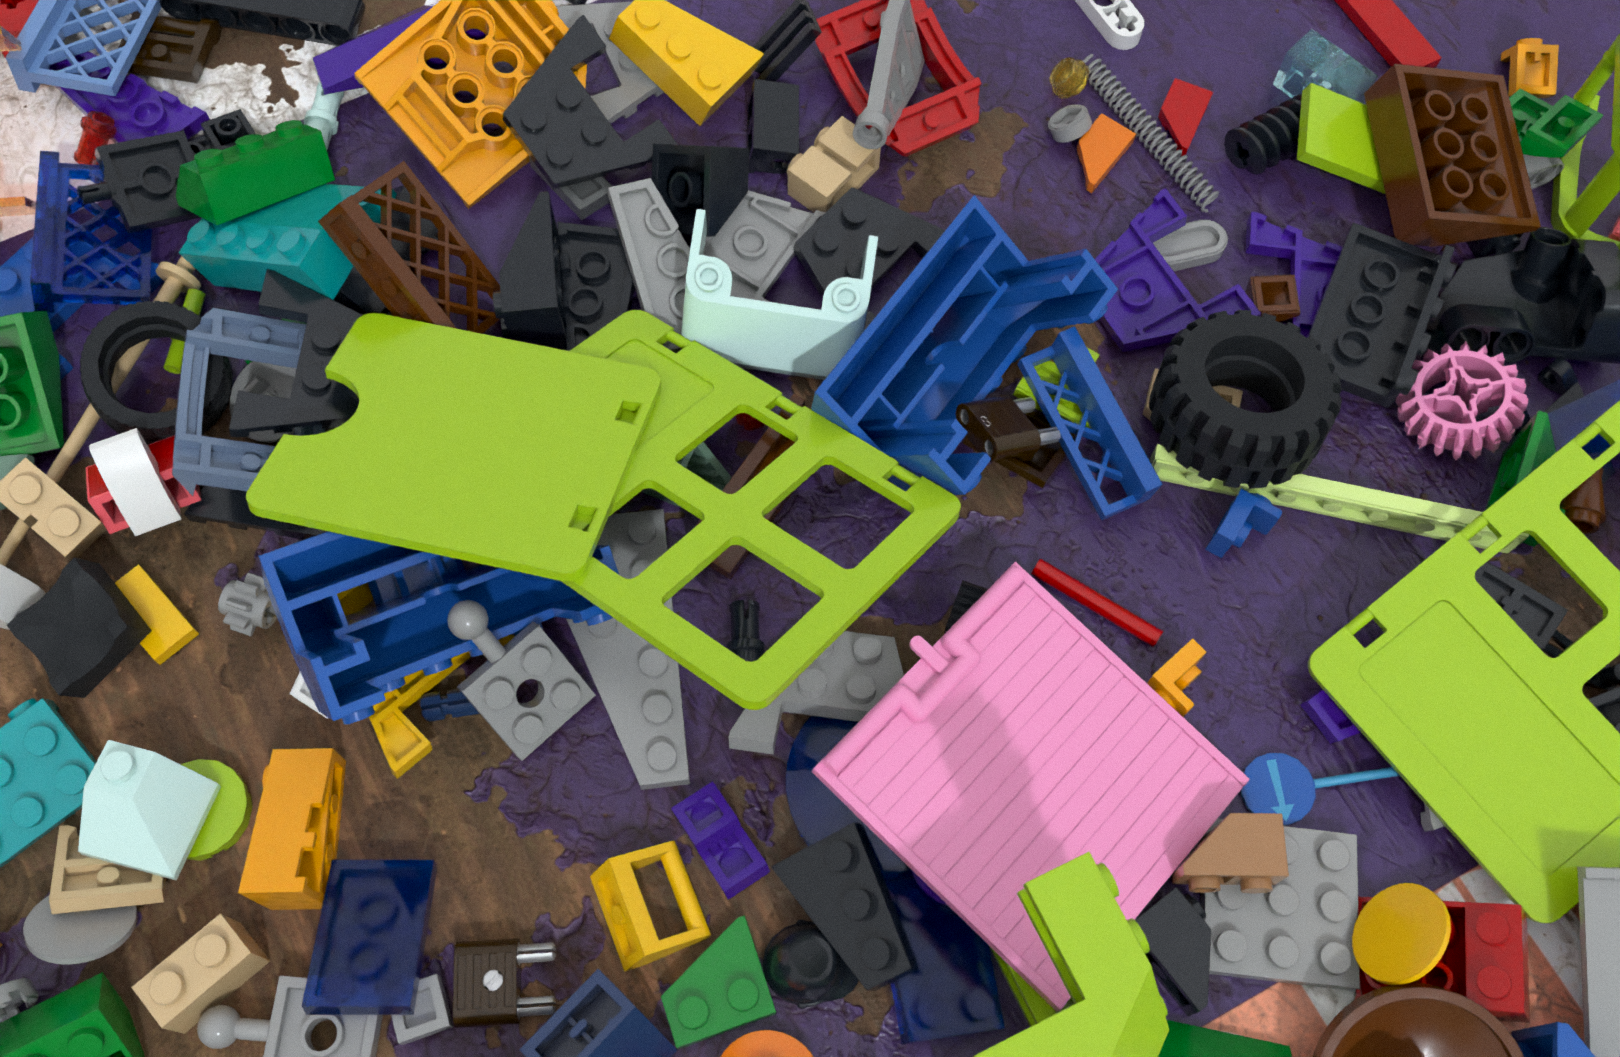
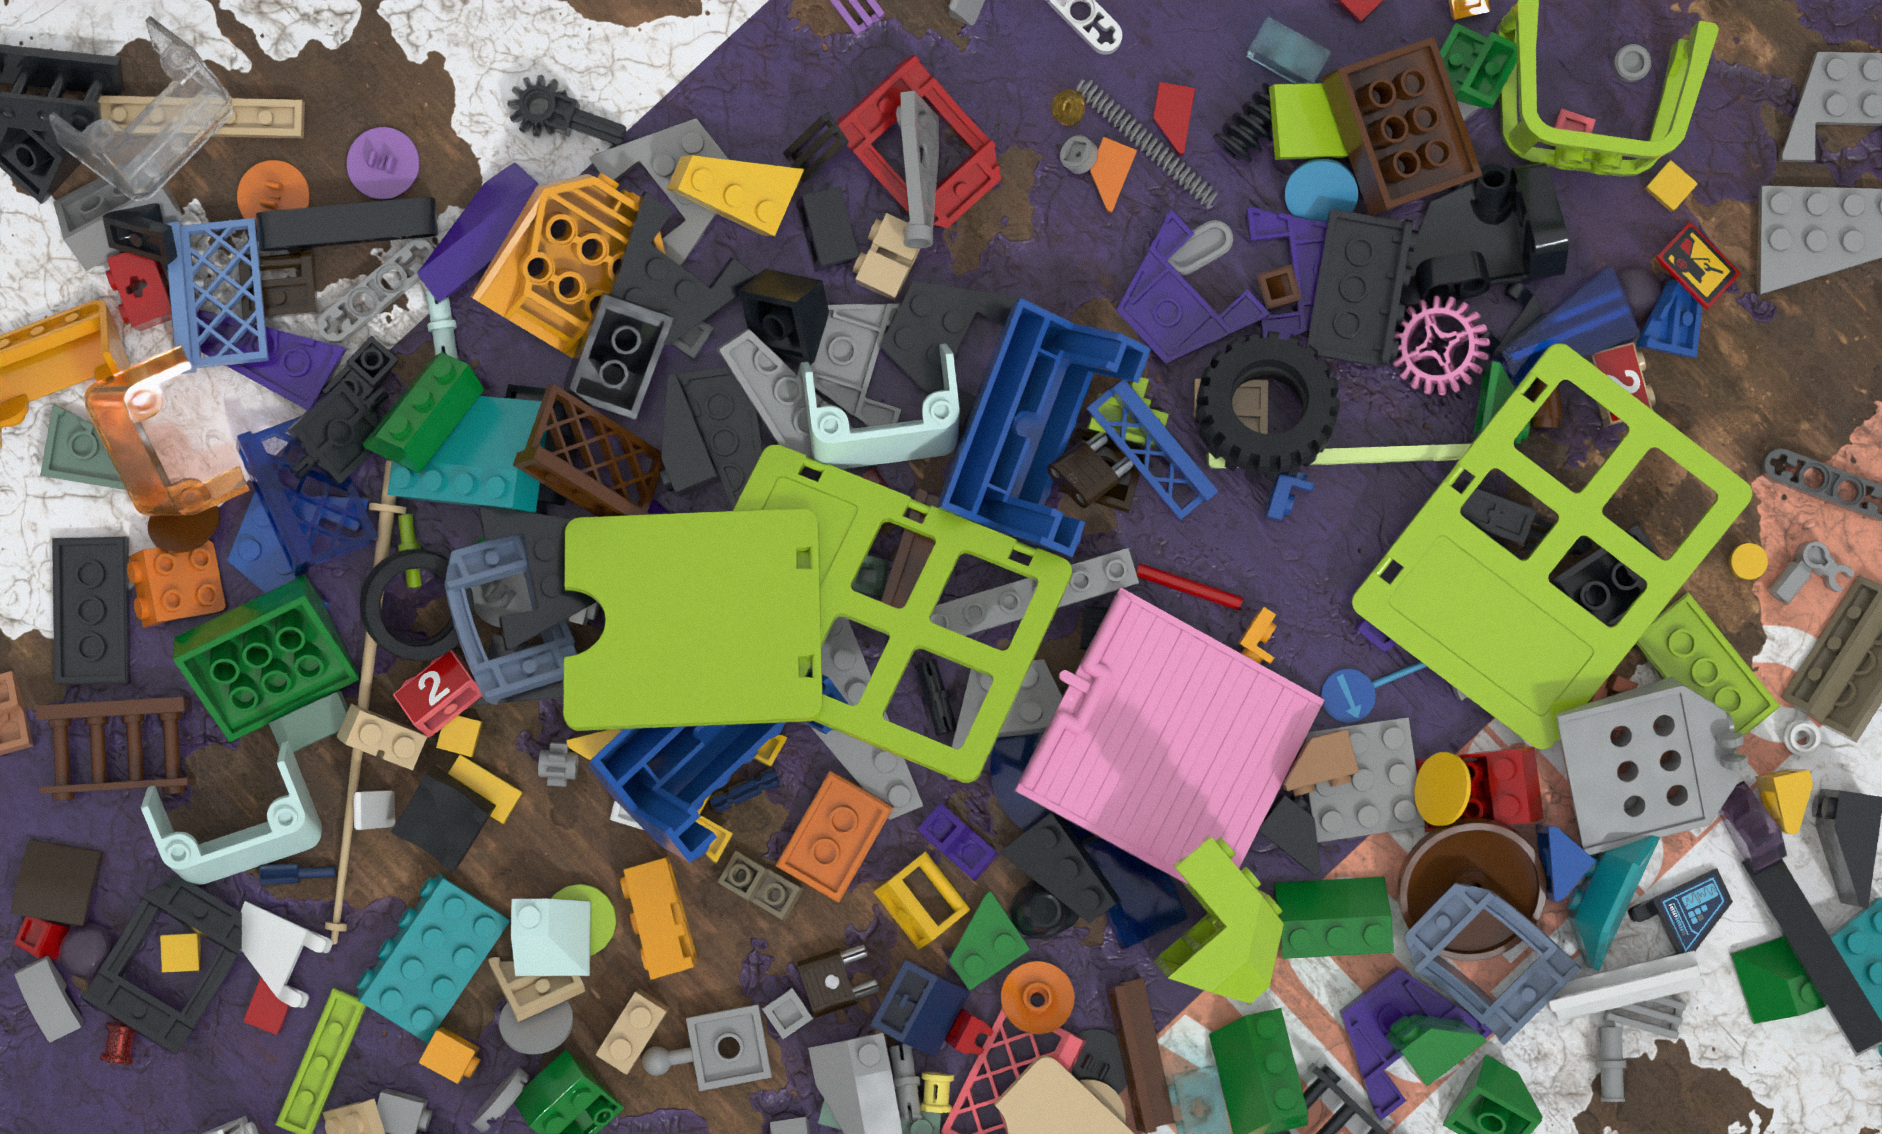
camera: 15 degrees left, 20 degrees up
clear red pin [73,111,117,169] -> none
white slope [89,428,182,536] -> none
clear blue plate [302,860,437,1015] -> none
light grey plate [447,600,596,761] -> none
none -> light grey beam [318,239,435,343]
none -> yellow tile [436,715,483,757]
none -> black slope [563,292,674,420]
none -> dark tan slope [717,851,803,921]
none -> orange tile [776,770,894,903]
none -> light grey brick [930,548,1139,636]
none -> dark azure piece [1285,159,1358,222]

